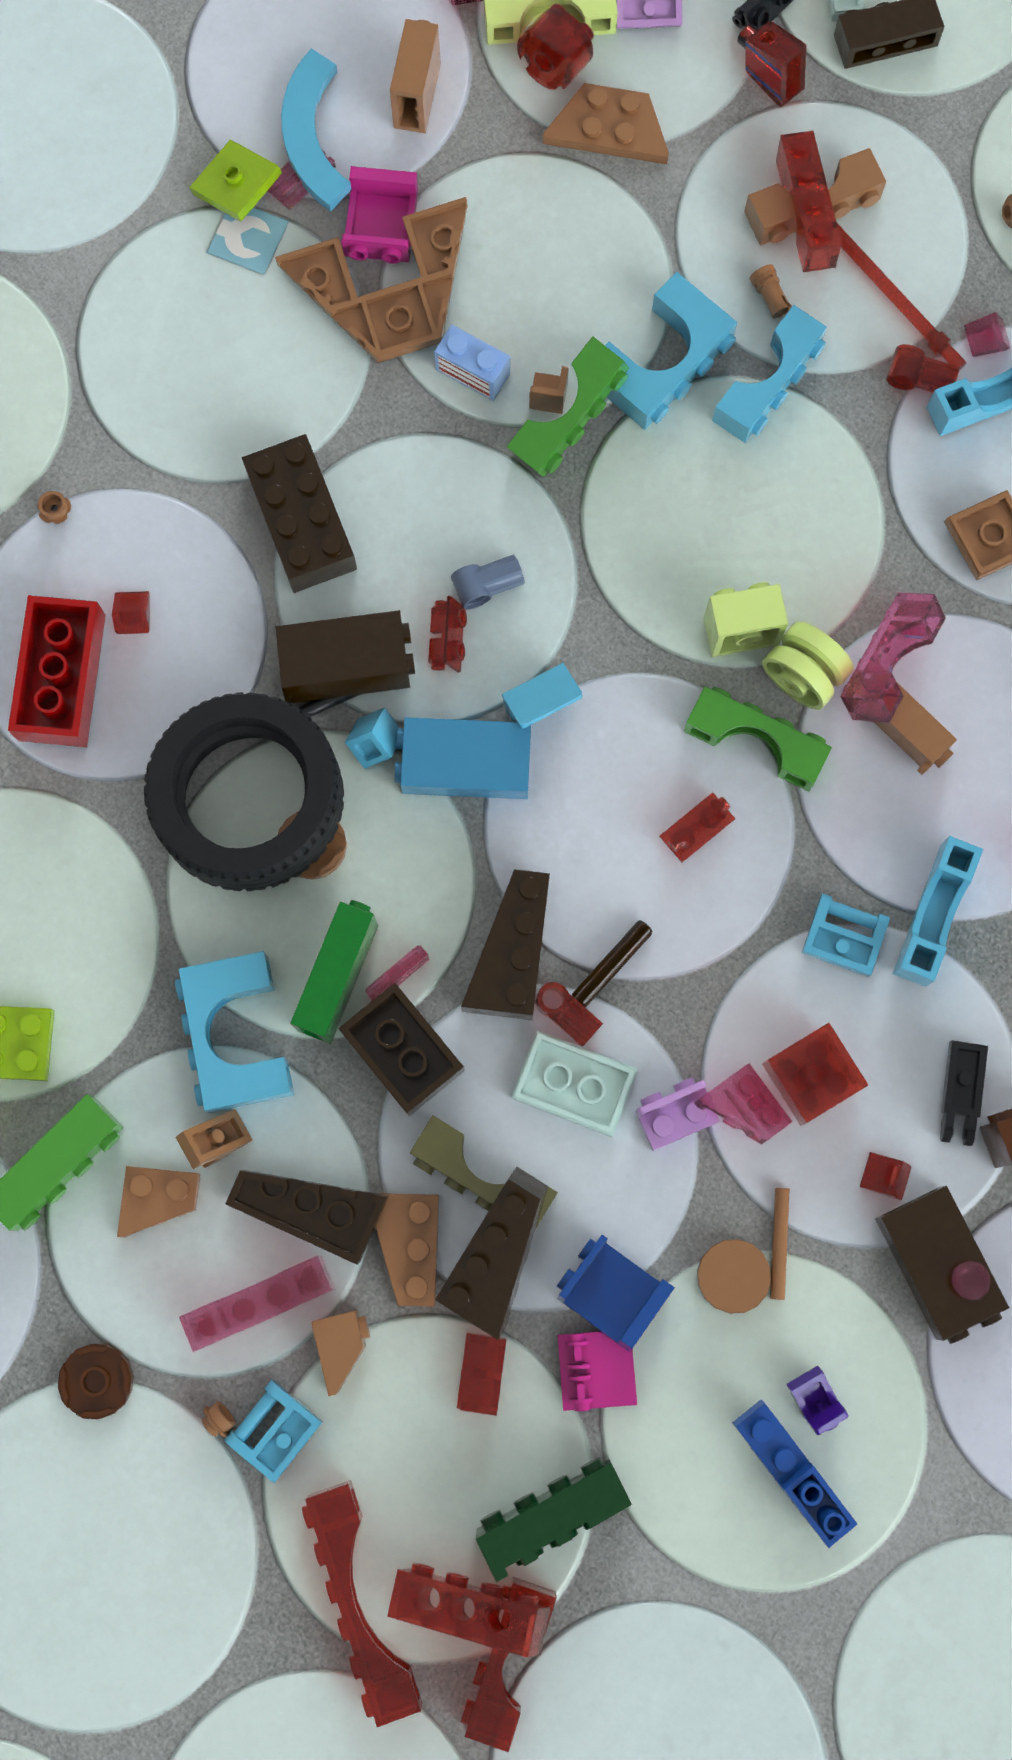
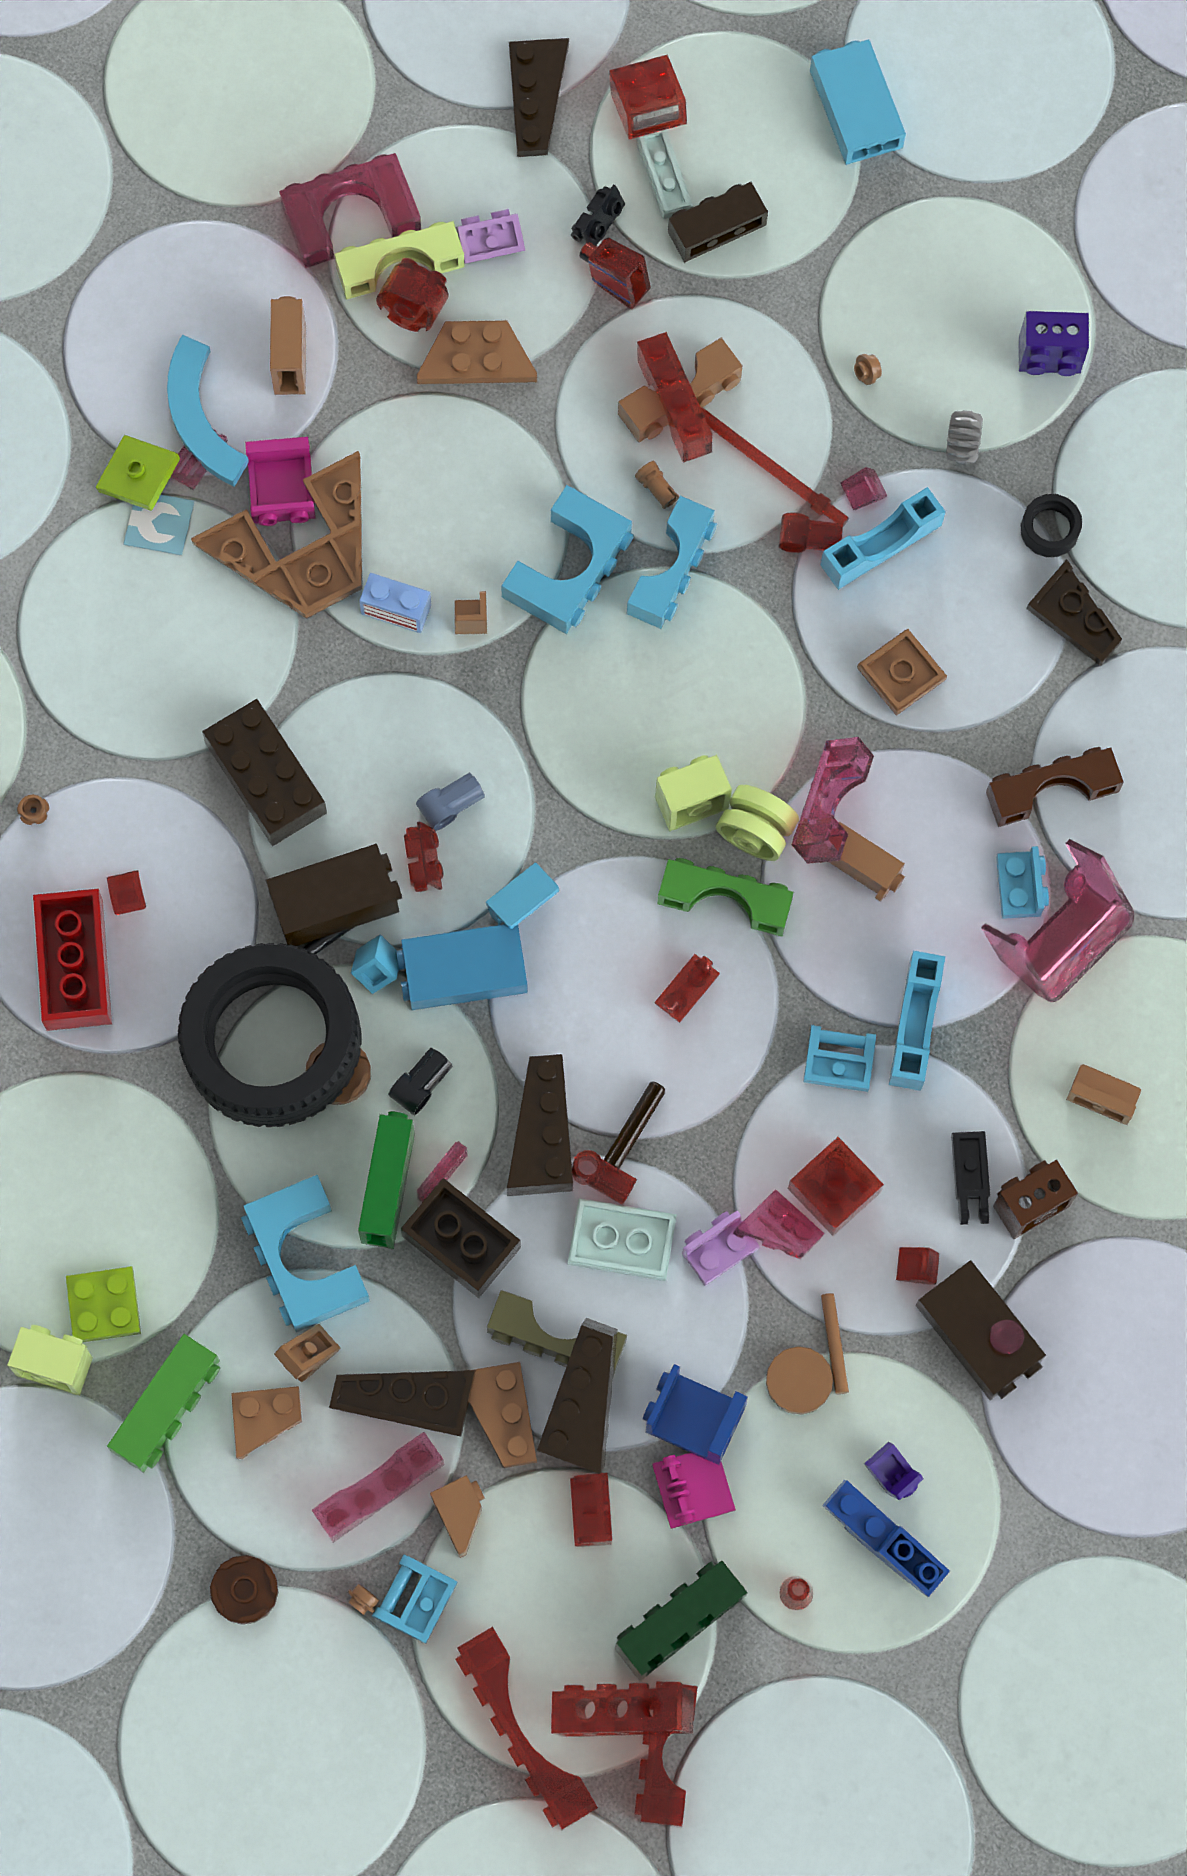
camera: 15 degrees left, 5 degrees down
bright green arch [507,336,629,477] -> none
none -> black piece [388,1047,453,1116]
none -> clear red cone [779,1576,813,1610]

